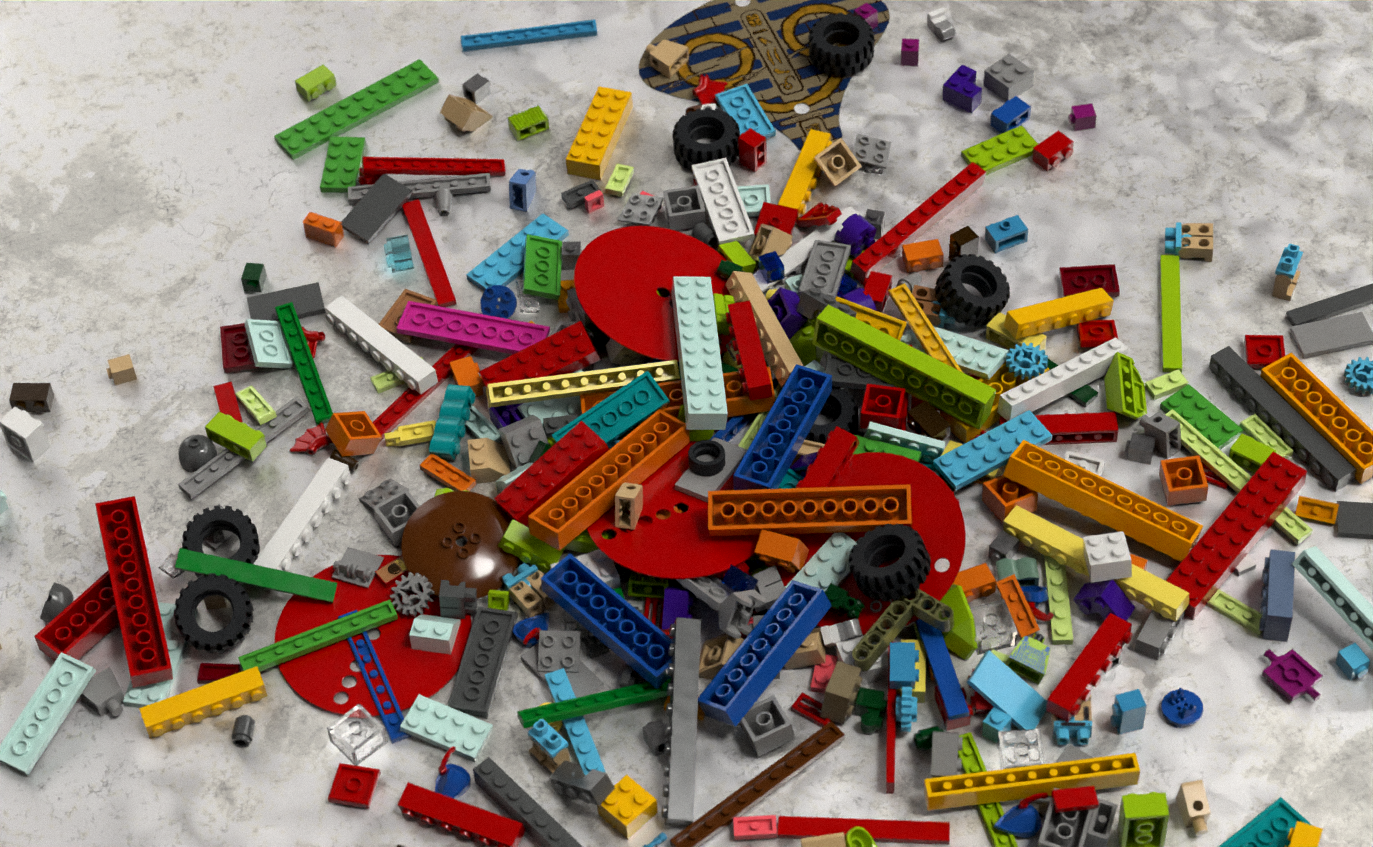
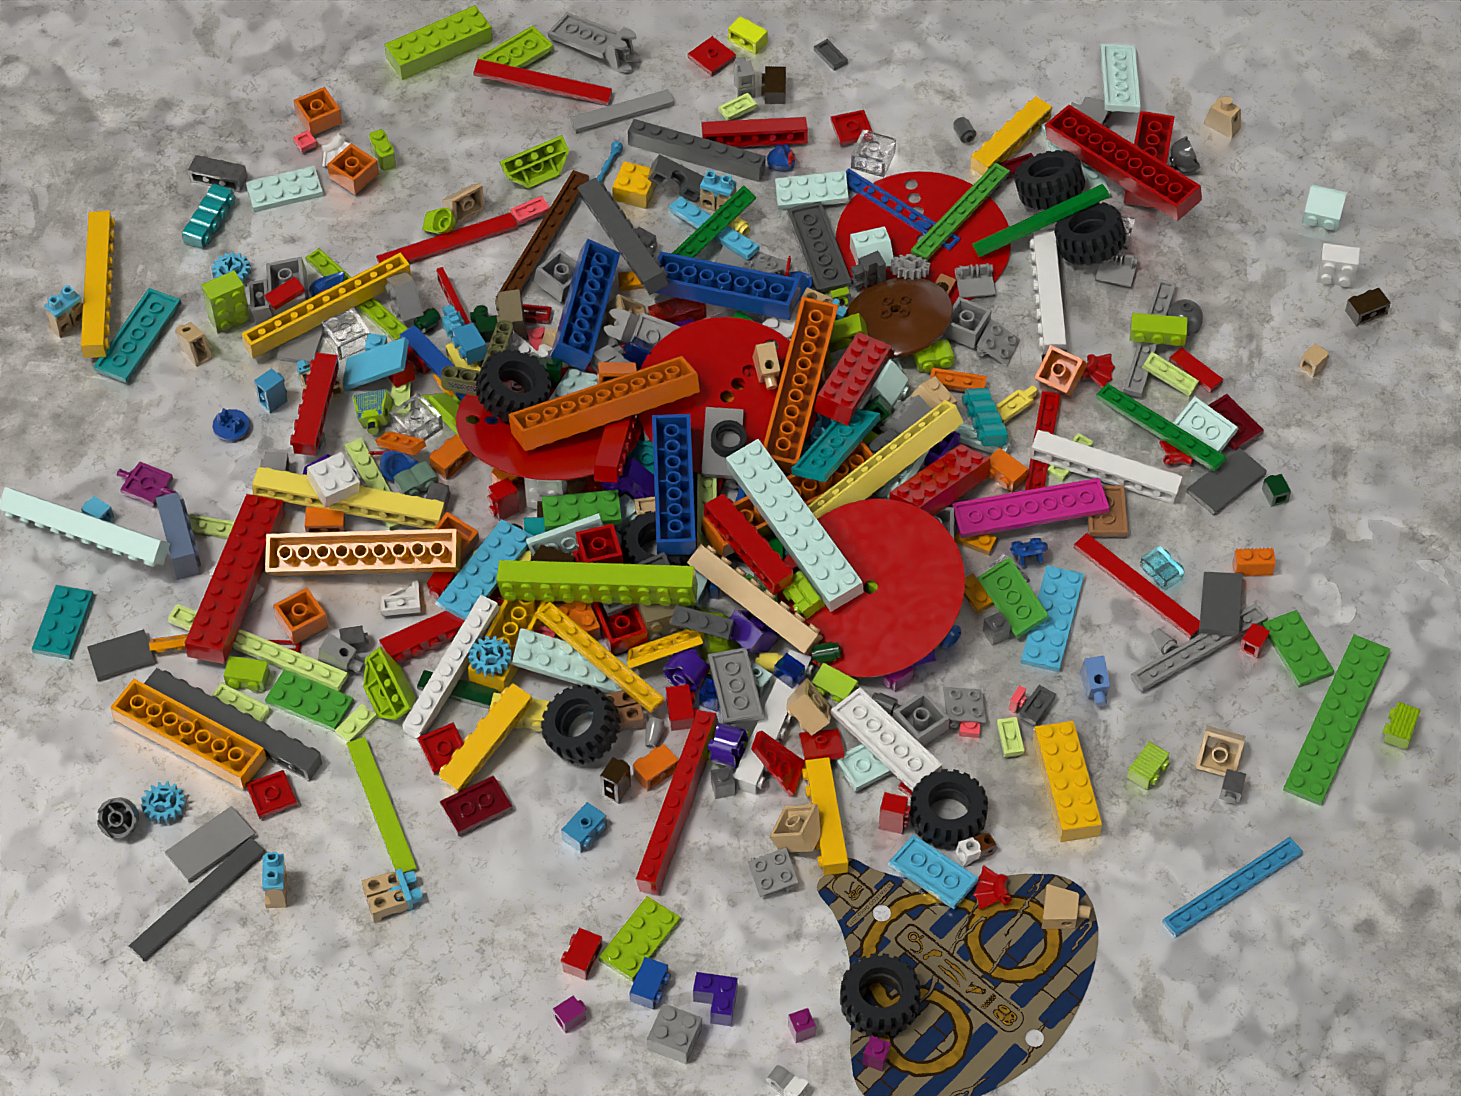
camera: 150 degrees right, 5 degrees up
red tile [362,157,505,176] -> none

